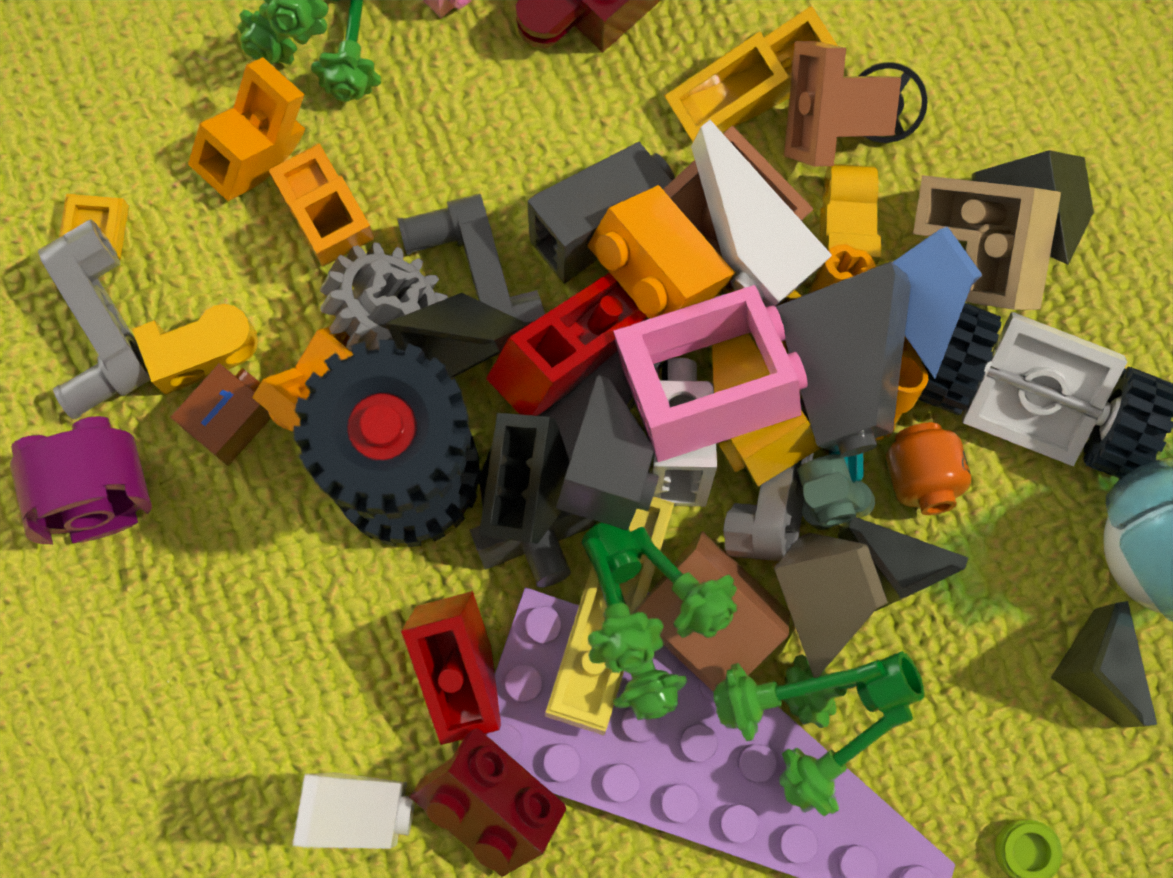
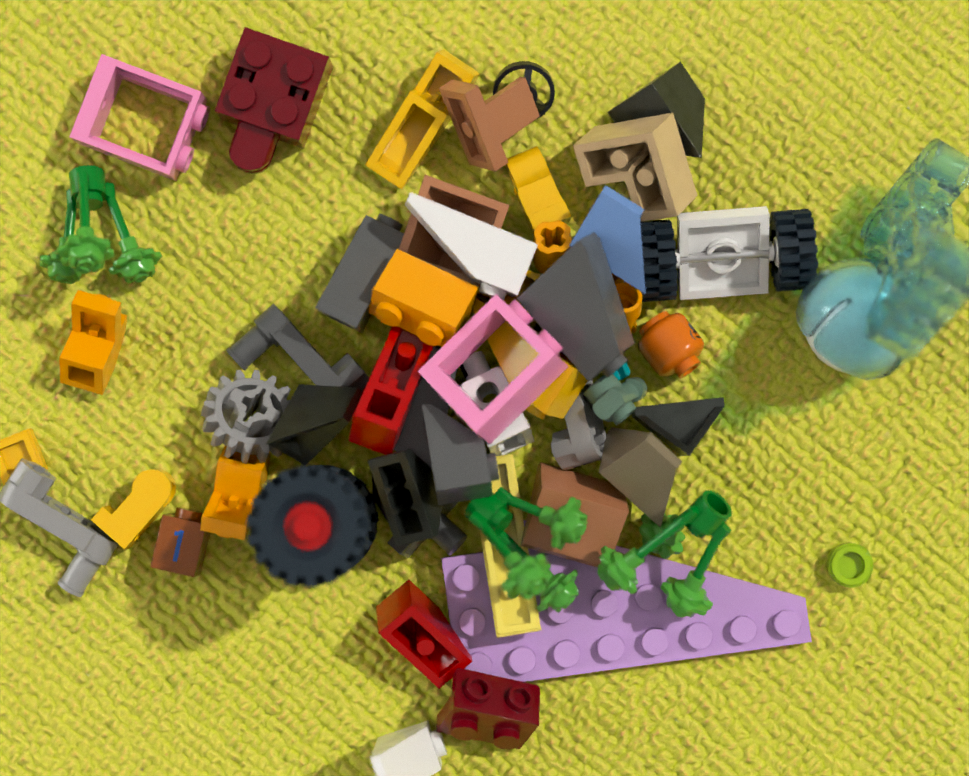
camera: 20 degrees left, 10 degrees up
magenta brick [10,416,152,545] -> none
light orange brick [268,143,374,267] -> none
pearl dark grey slope [1051,601,1157,728] -> none

